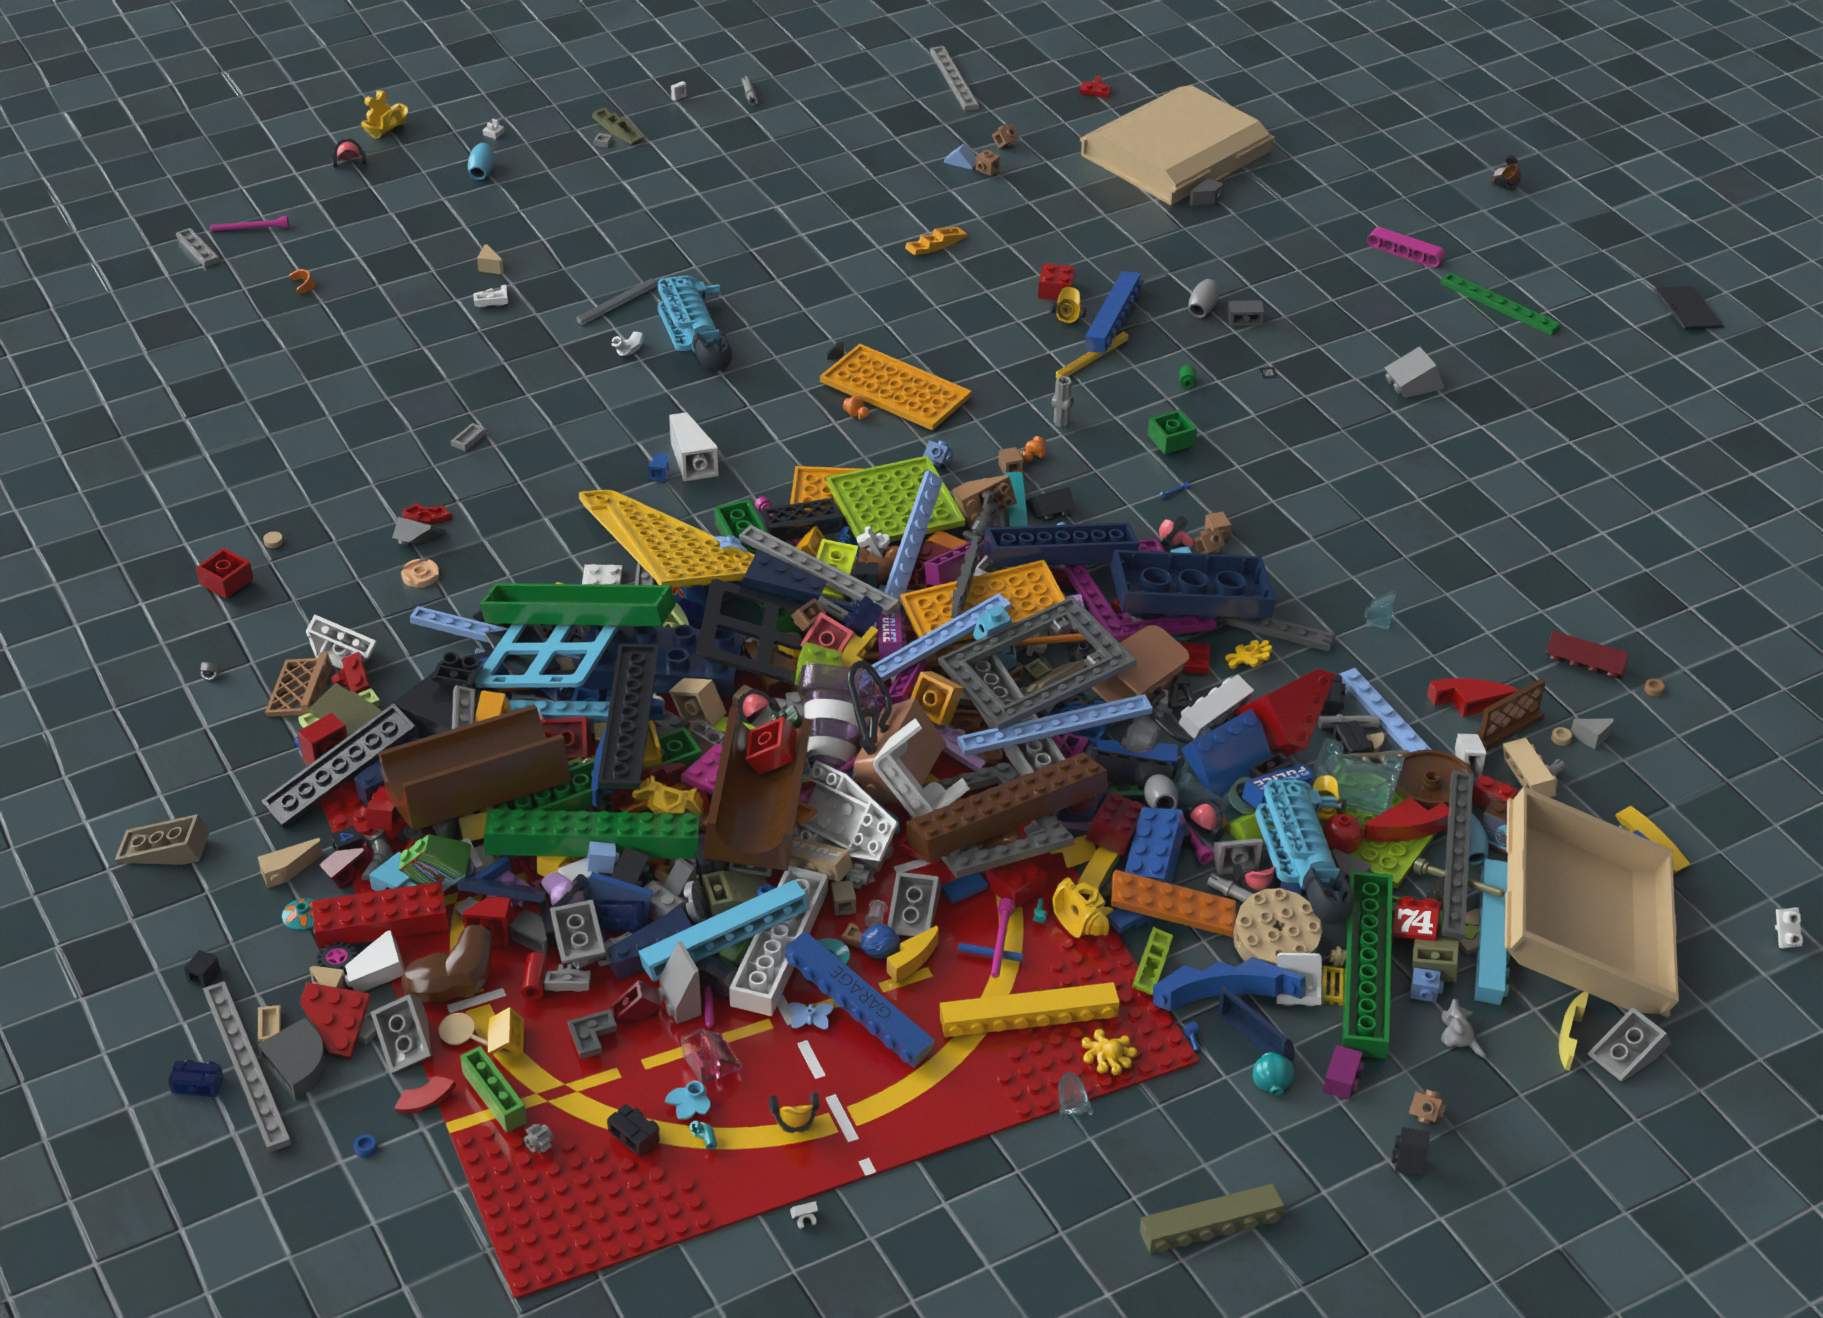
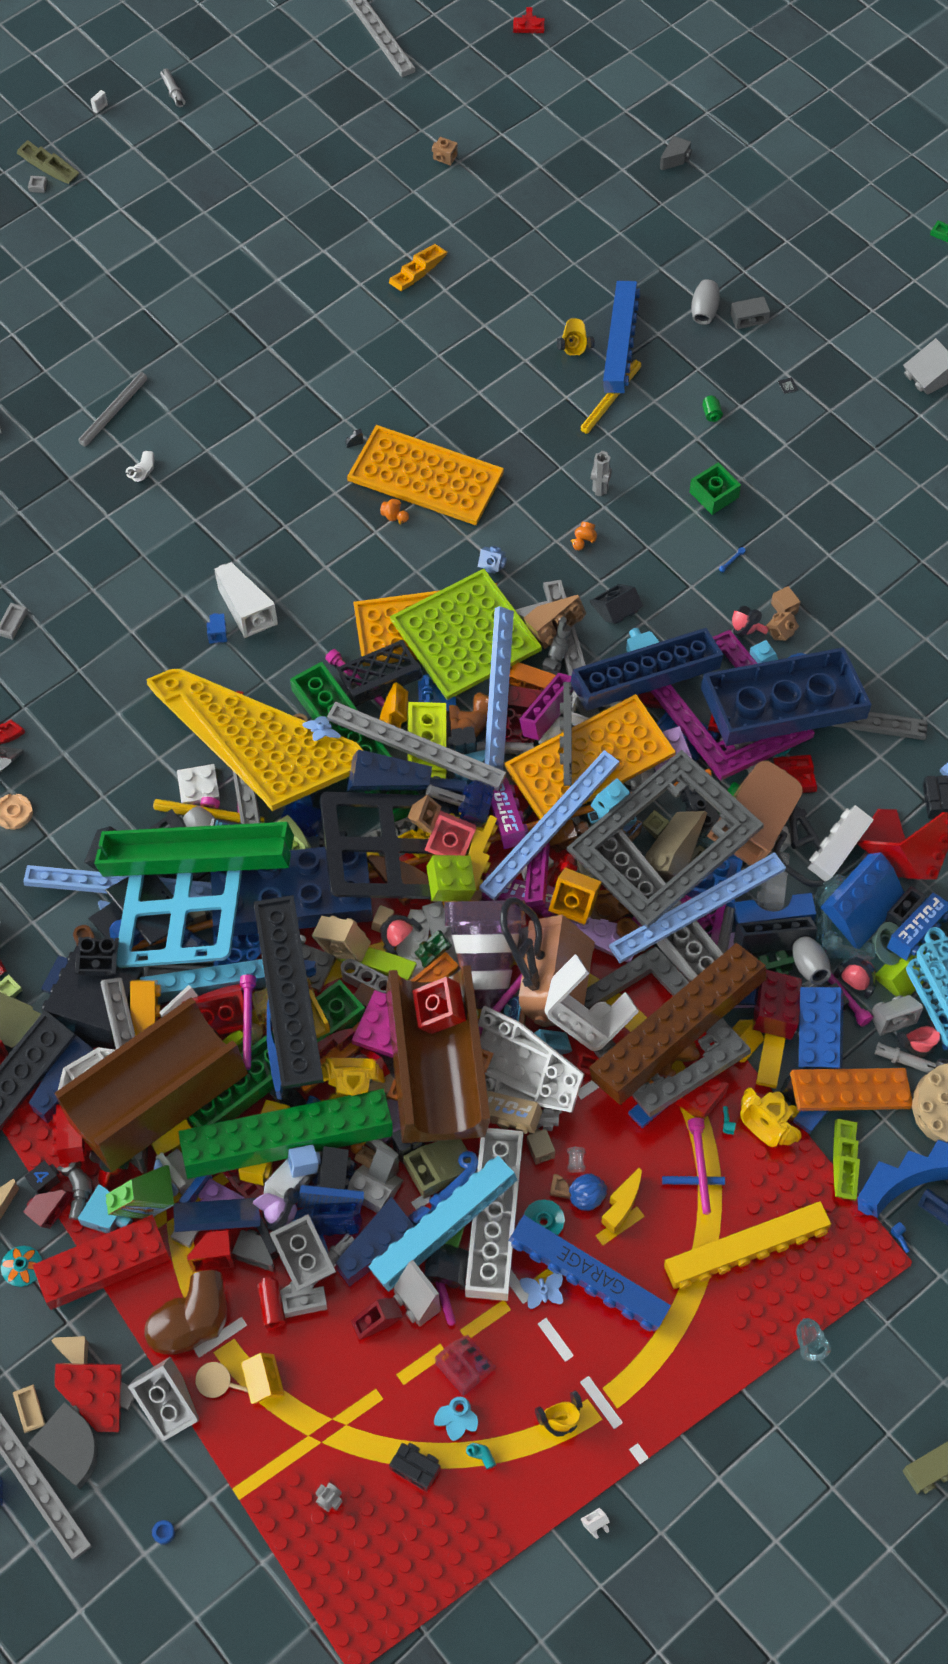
camera: 10 degrees left, 20 degrees up
black wheel [317,942,357,976] -> none
white slope [344,930,405,992] -> none
tile [394,1076,456,1114] -> none
bright green brick [460,1046,527,1133] -> none
dark grey plate [567,1009,617,1059] -> none
medium azure piece [658,275,732,371] -> none
light grey tile [684,880,708,923] -> none
white hips [857,526,890,557] -> none
light grey slope [888,872,942,937] -> none
light blue slope [944,143,976,170] -> none
medium nougat brick [992,124,1019,149] -> none
medium nougat brick [999,447,1024,473] -> none
teal slope [1004,472,1028,527] -> none
red brick [1038,263,1075,300] -> none
tan panel [1080,85,1275,205] -> none
yellow animal [1082,1029,1137,1075] -> none
yellow animal [1225,640,1273,669] -> none
dark pink beam [1367,227,1446,267] -> none
none -> dark pink piece [240,975,256,1070]

